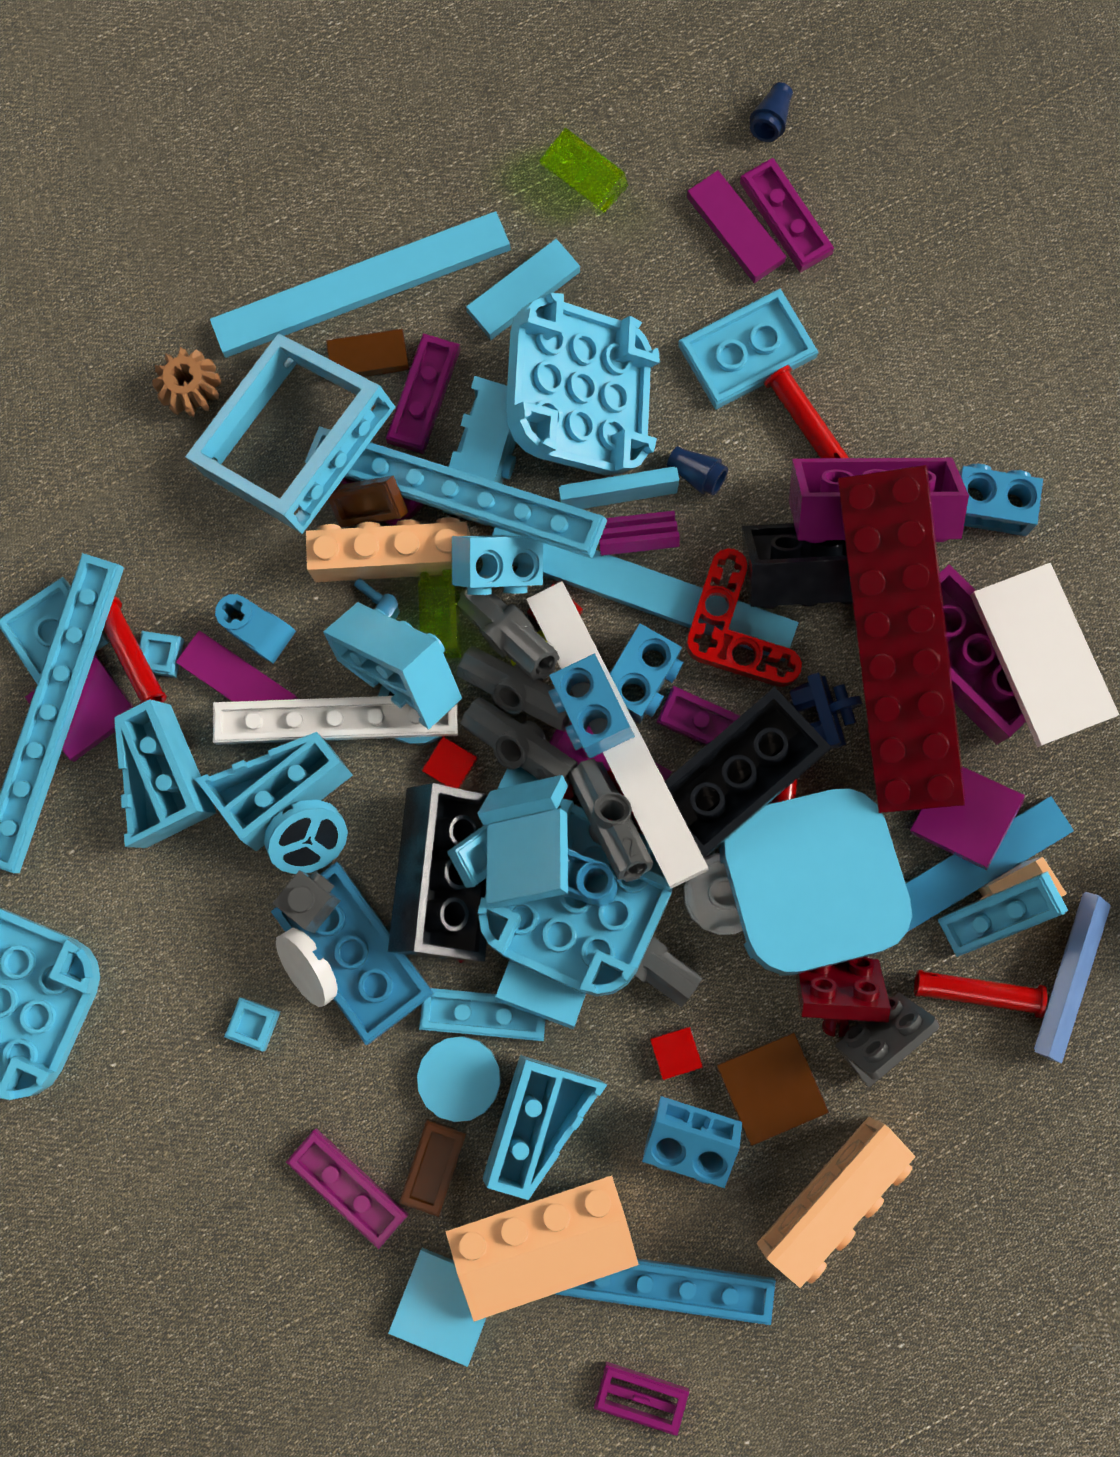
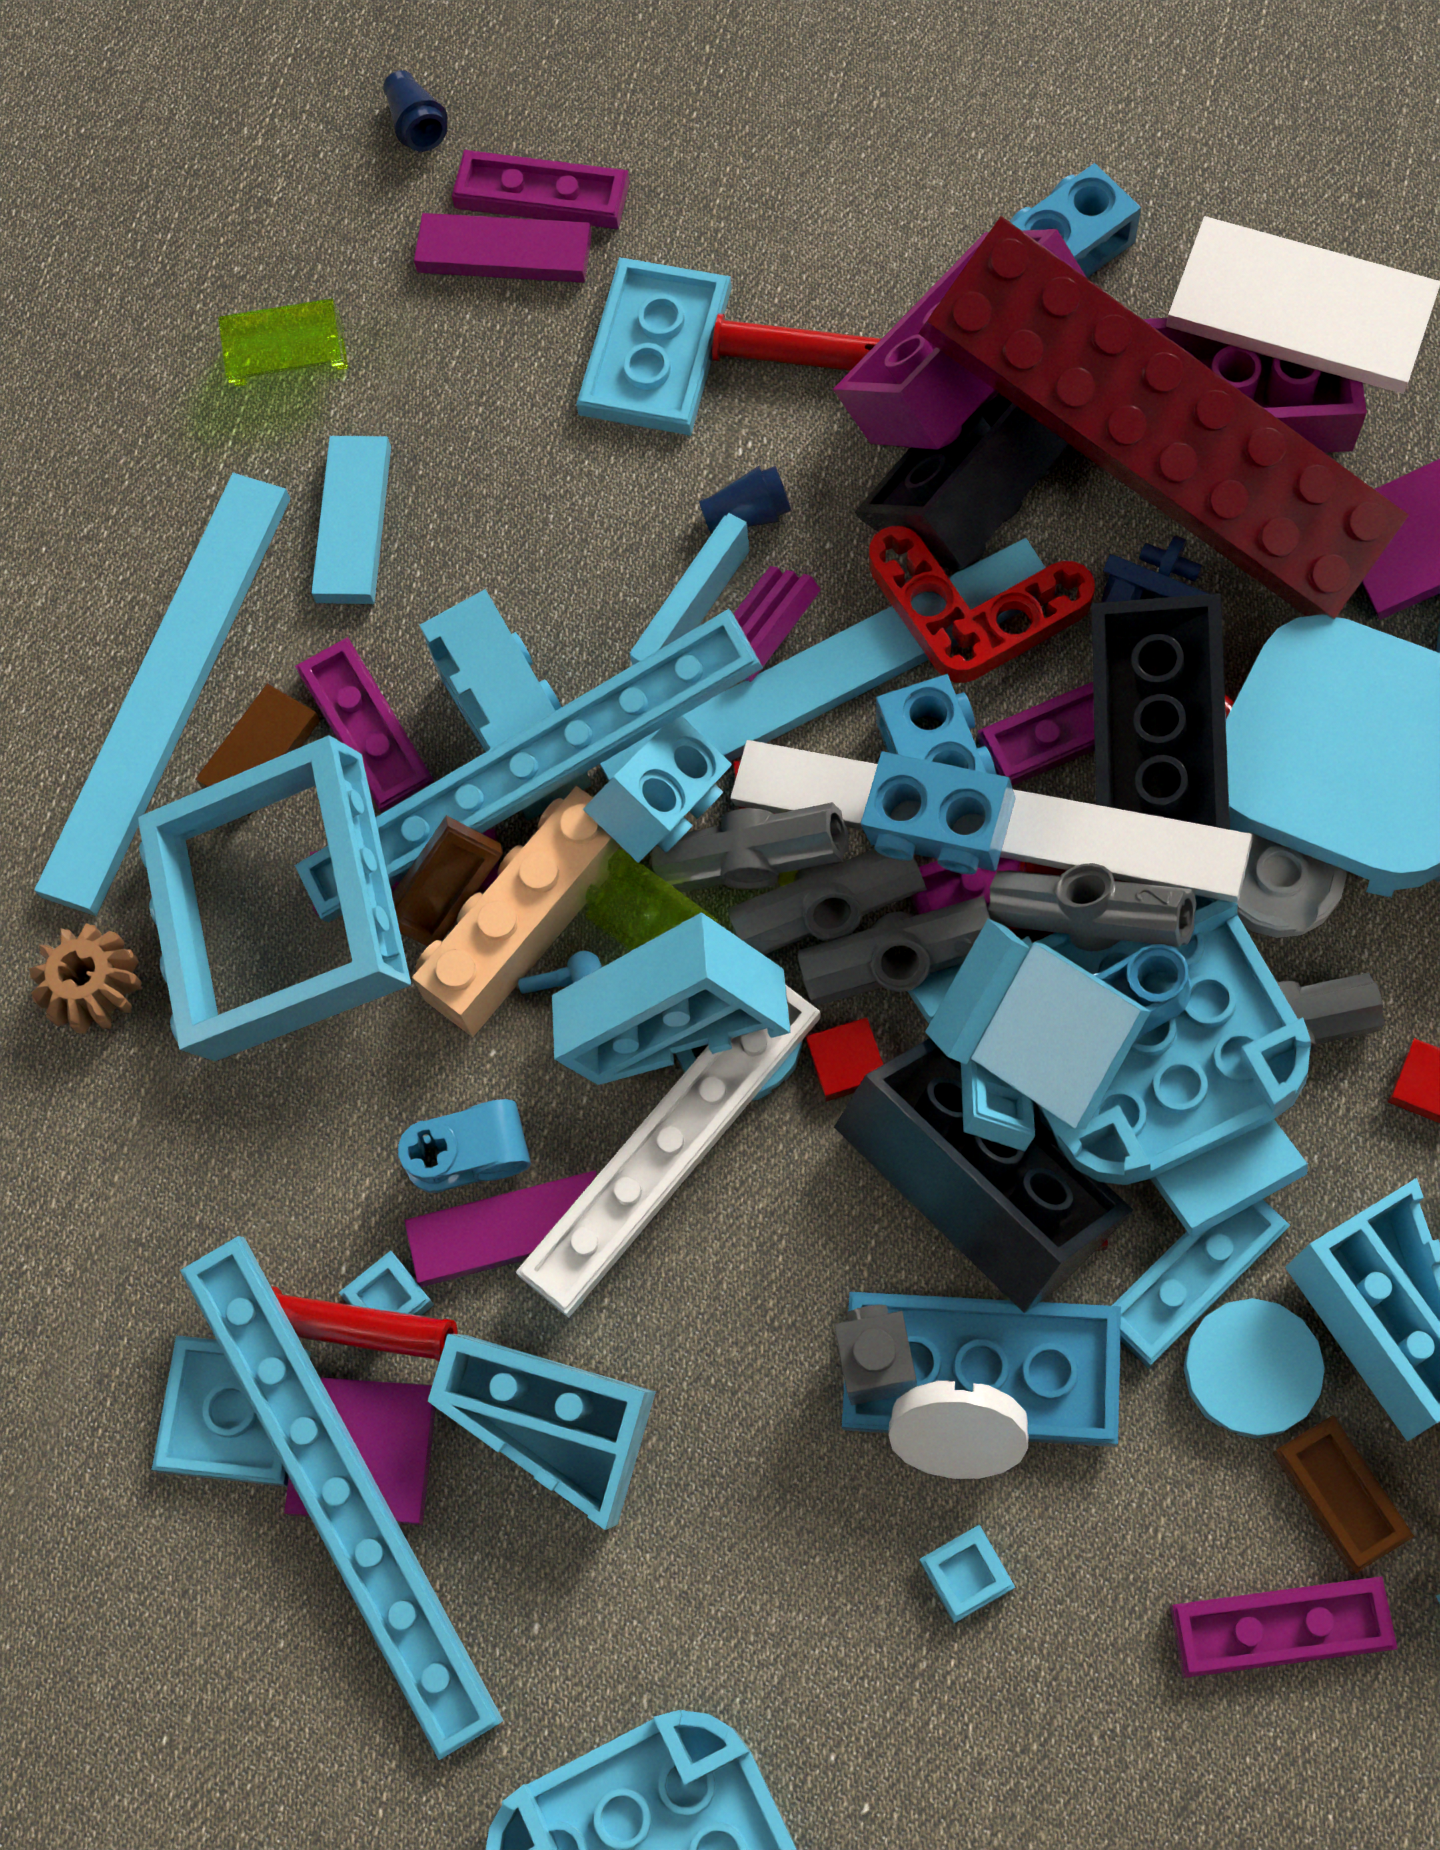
camera: 45 degrees left, 10 degrees down
medium azure wedge [195,732,353,851] -> none
medium azure tile [264,800,348,874] -> none
medium azure tile [506,292,660,476] -> none

